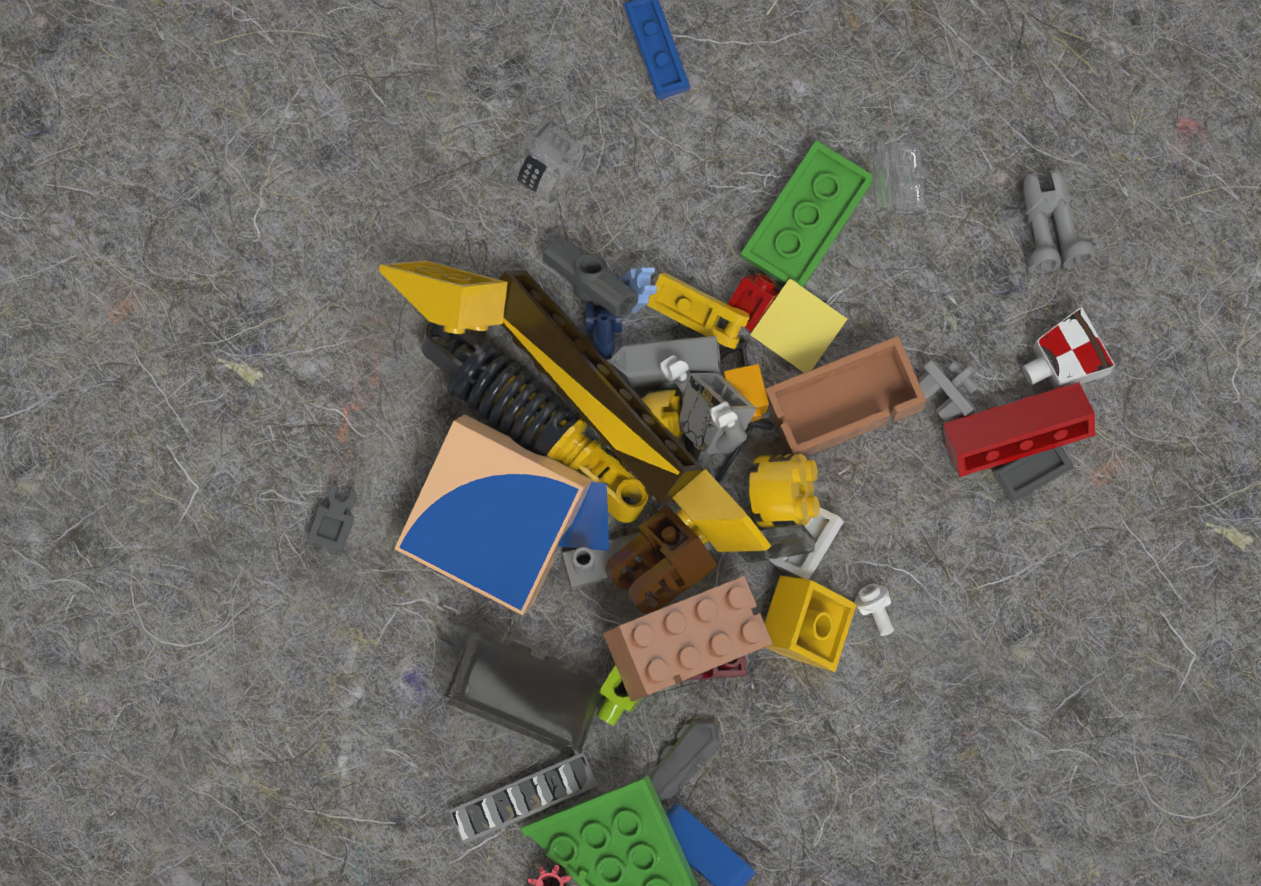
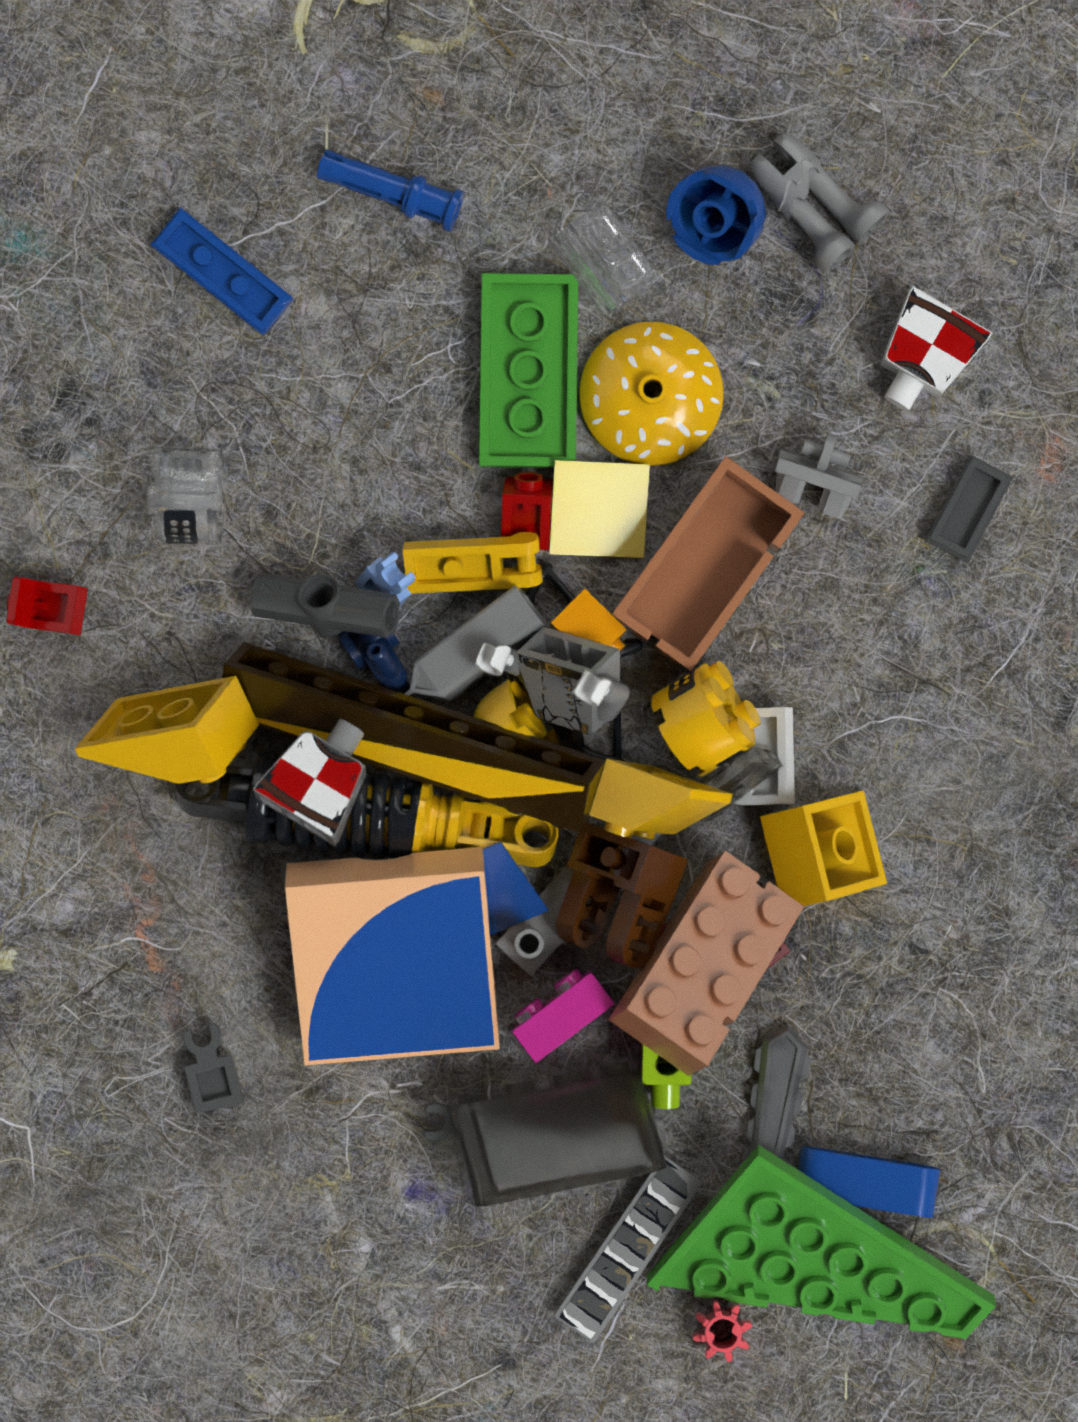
camera: 35 degrees left, 10 degrees up
white plate [855,584,894,636] -> none
red brick [943,382,1095,477] -> none
none -> red bracket [6,576,88,636]
none -> torso [253,719,366,846]
none -> blue pin [316,149,465,232]
none -> dark pink piece [512,968,615,1063]
none -> yellow dish [579,322,723,466]
none -> blue cylinder [666,165,766,265]

